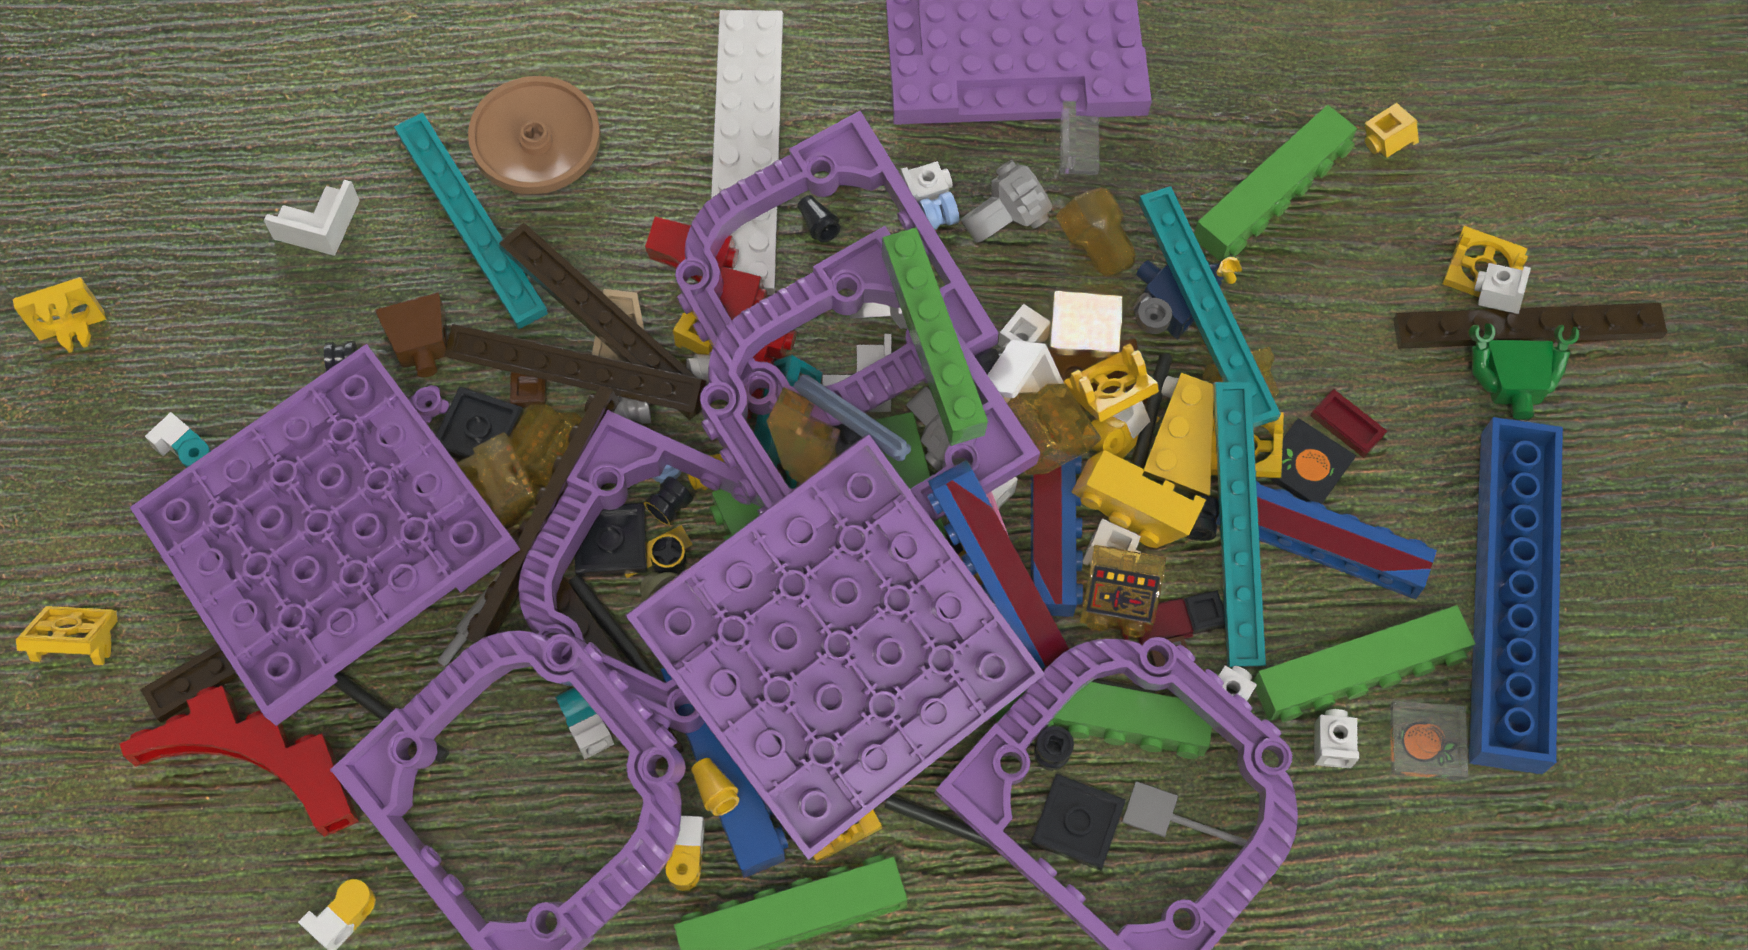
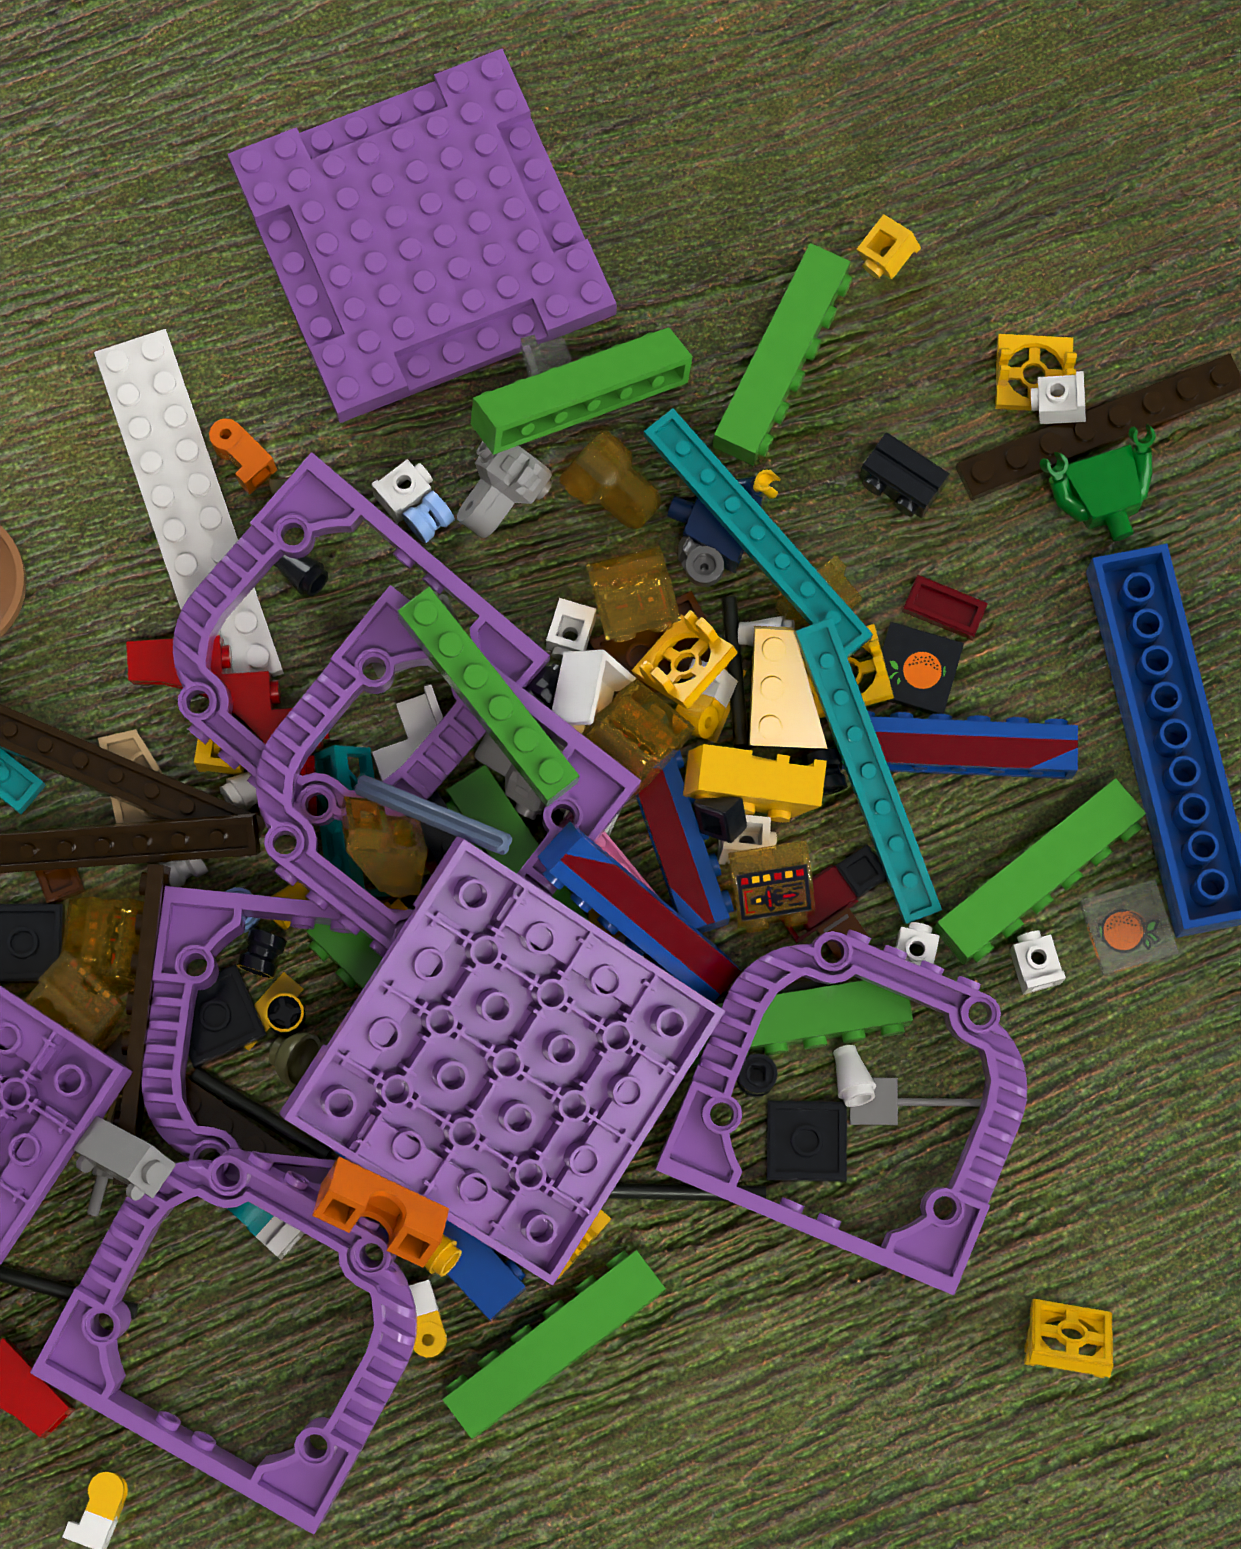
camera: 20 degrees left, 10 degrees up
none -> light grey brick [73,1116,176,1201]
none -> orange leg [209,418,277,495]
none -> orange arch [312,1156,449,1268]
none -> bright green brick [470,327,693,455]
none -> black slope [694,797,747,843]
none -> white cone [833,1045,876,1107]
none -> black brick [859,432,950,519]

